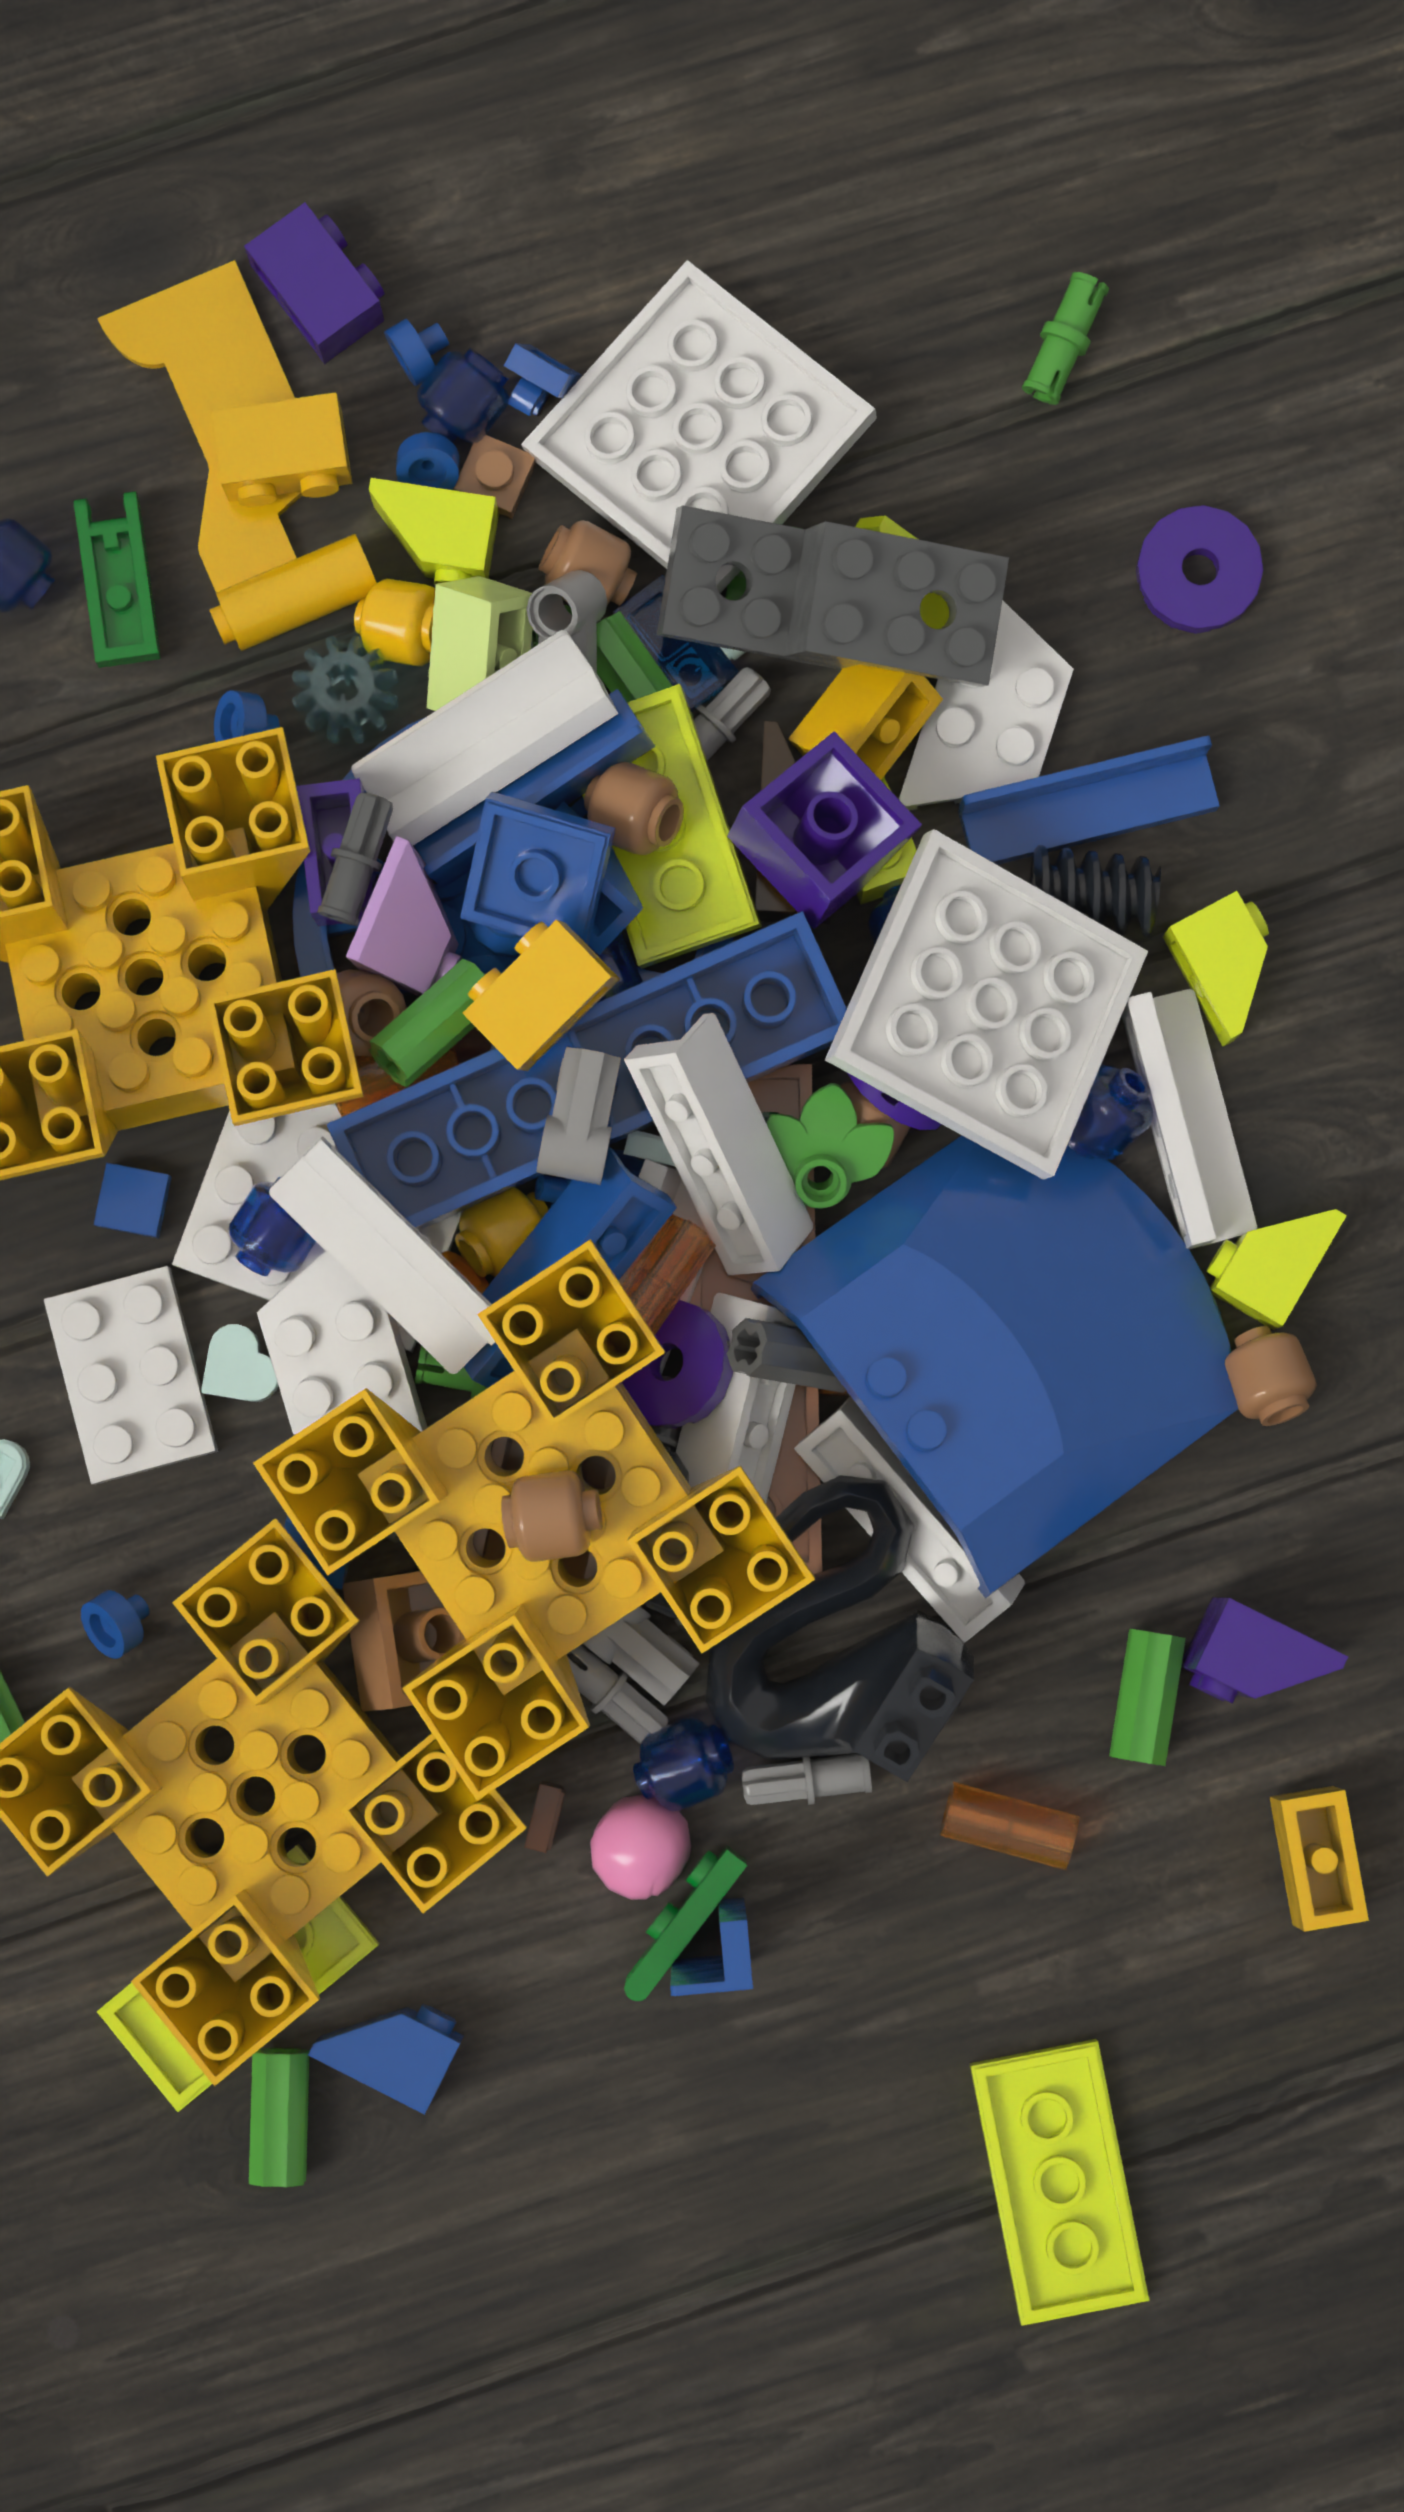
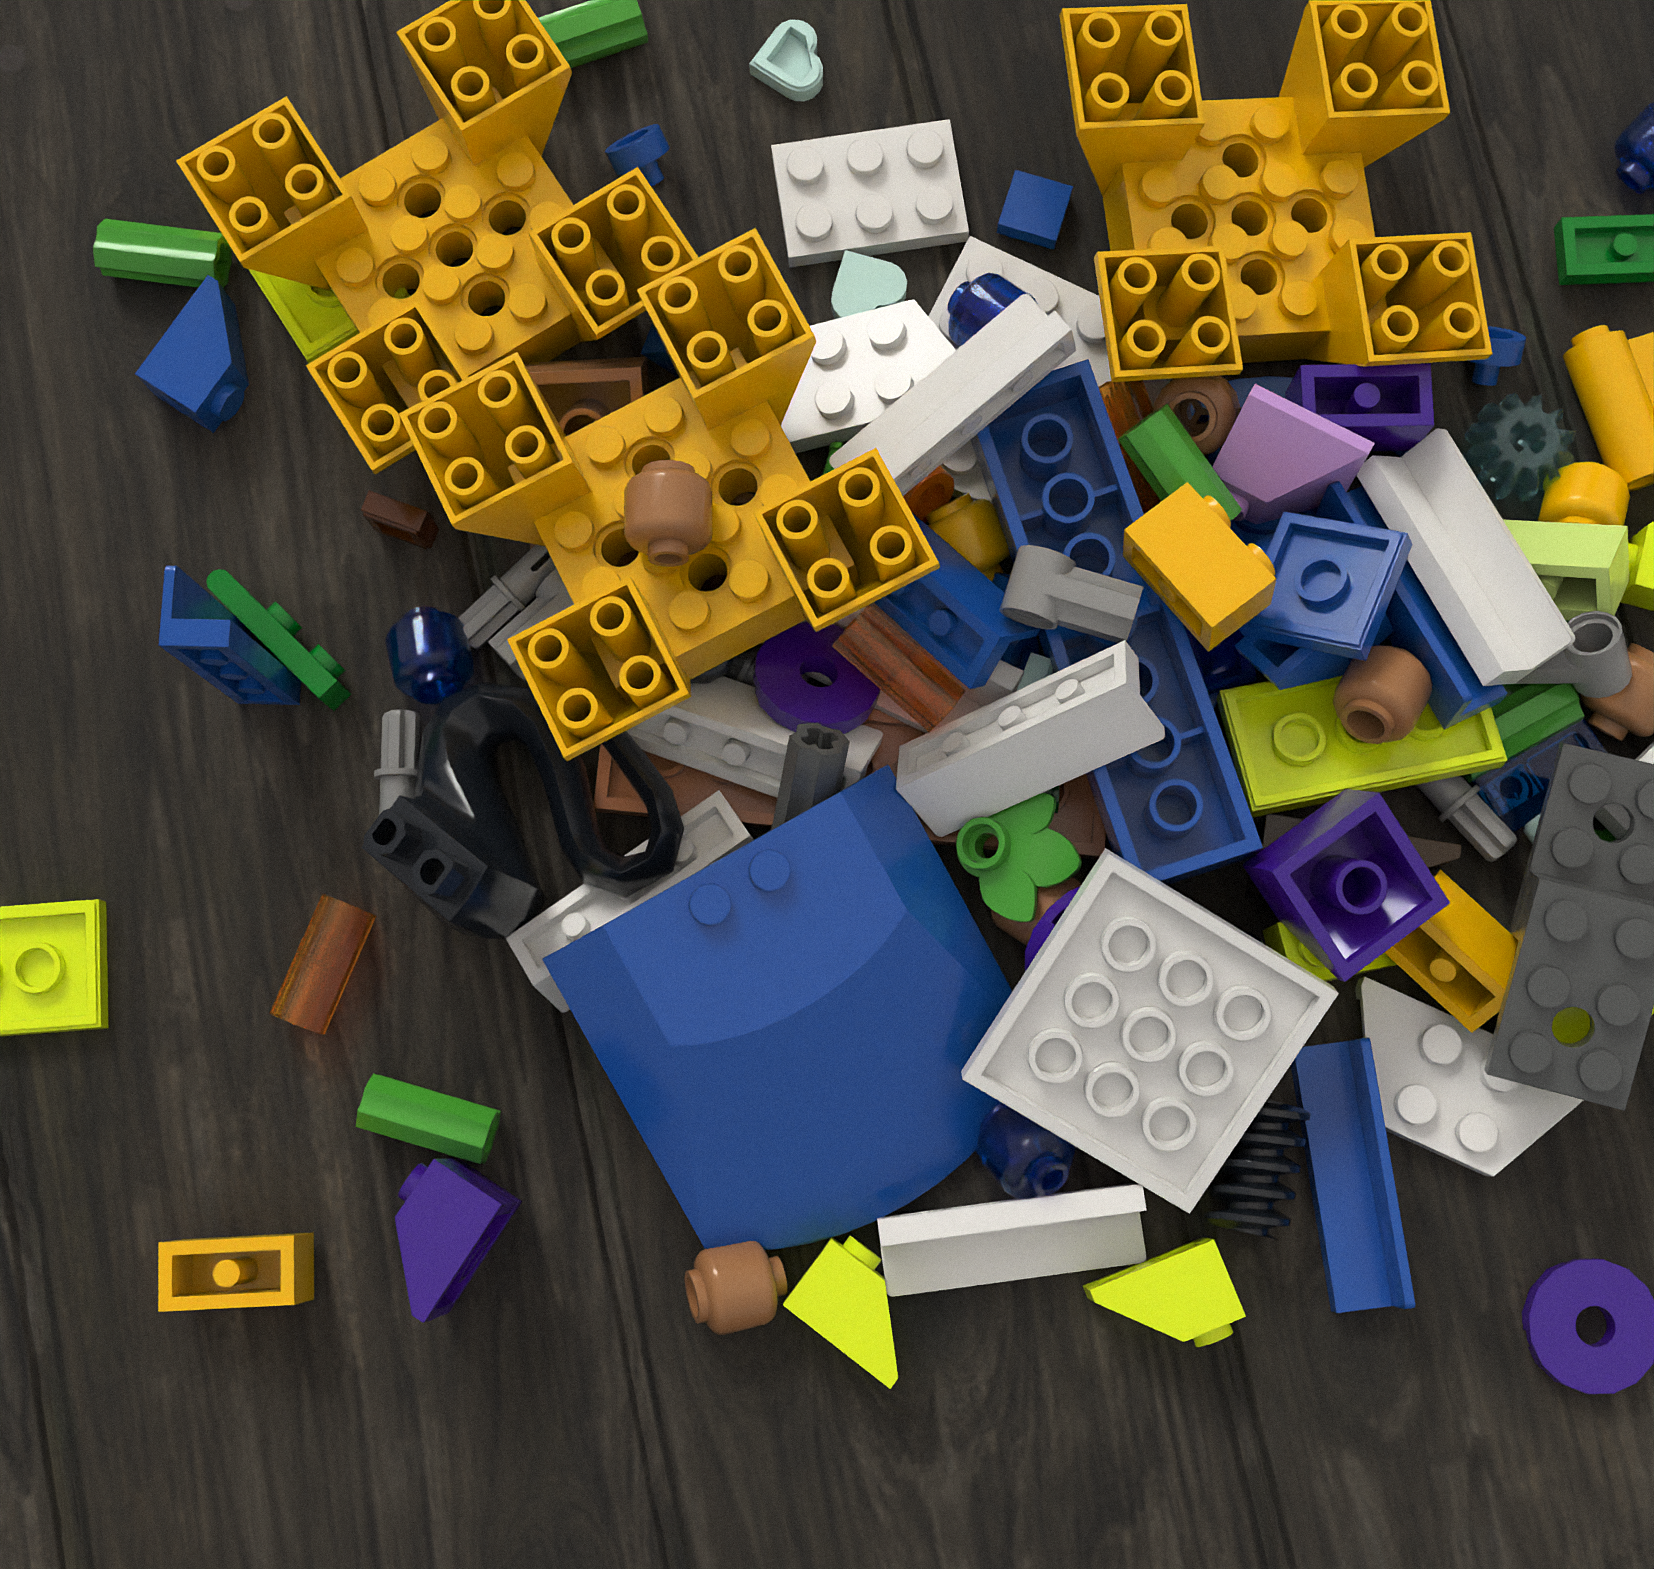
camera: 100 degrees right, 5 degrees down
dark grey axle [317,793,393,926] -> none
bright pink hair [590,1794,691,1900] -> none

